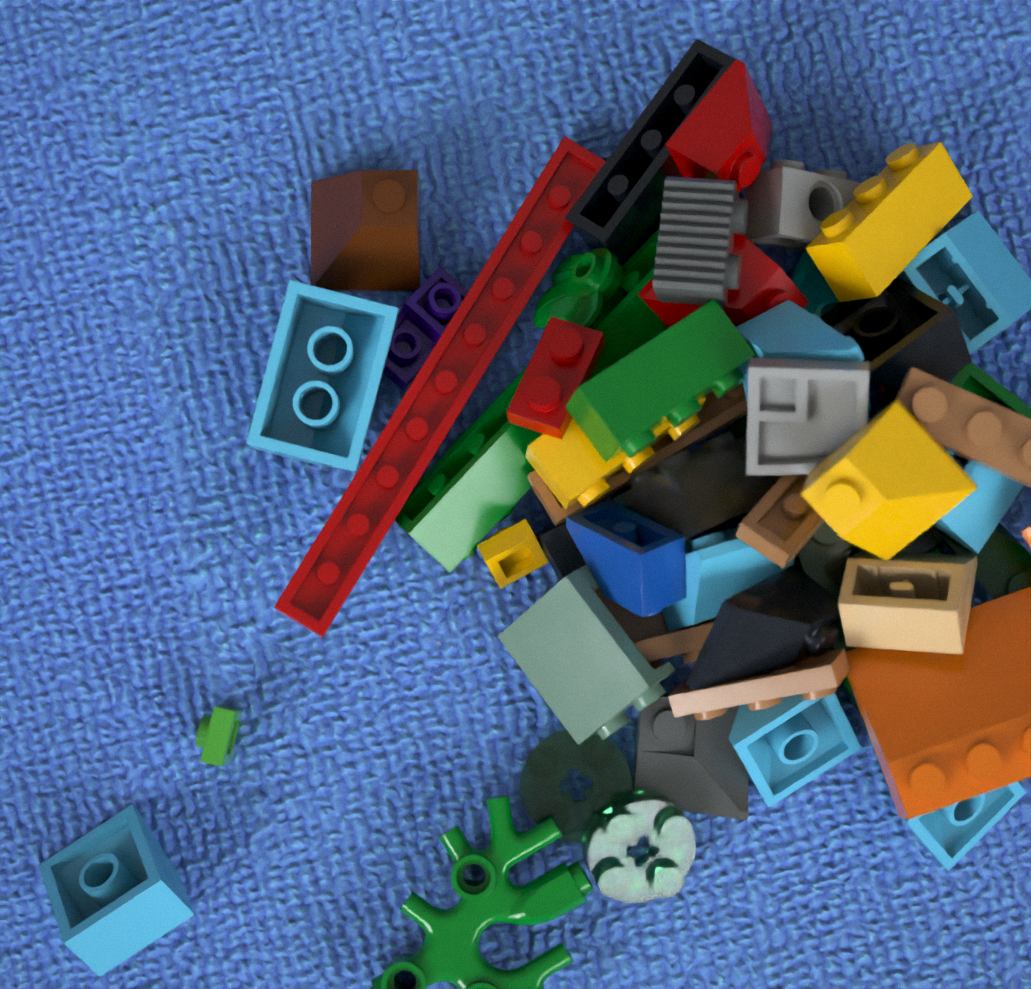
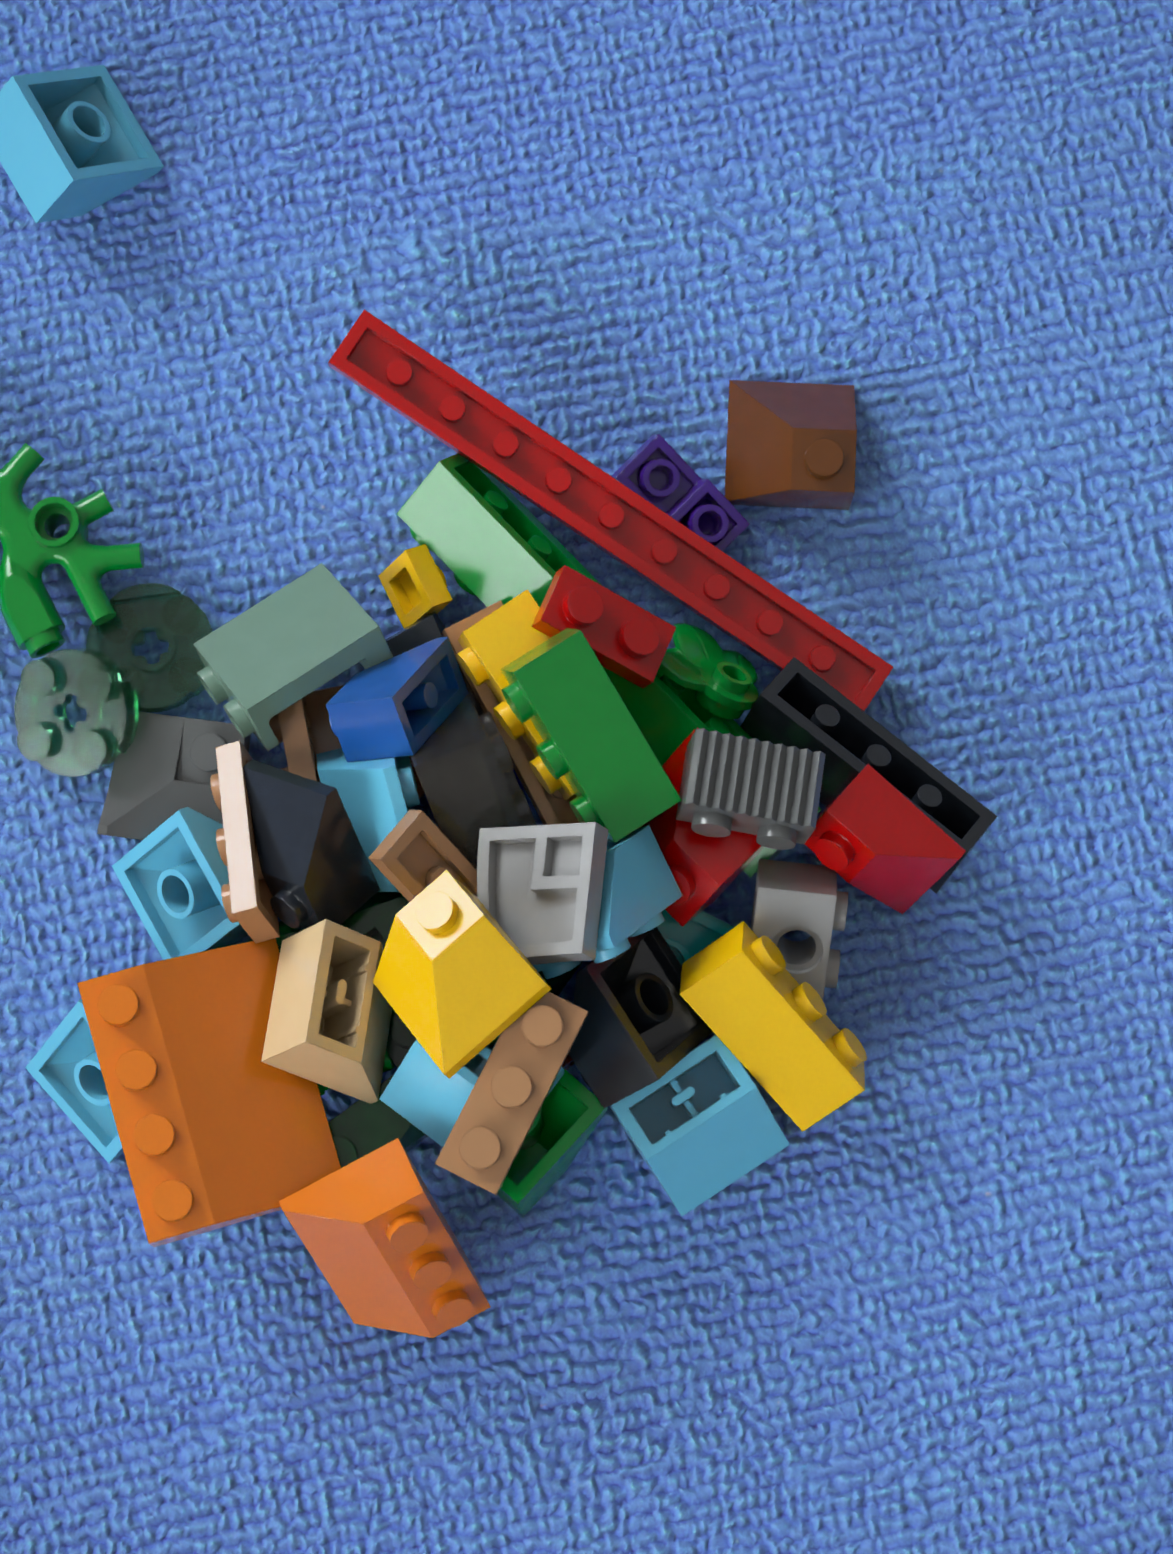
camera: 90 degrees right, 5 degrees down
bright green plate [195,704,243,767] -> none
medium azure slope [246,280,400,473] -> none

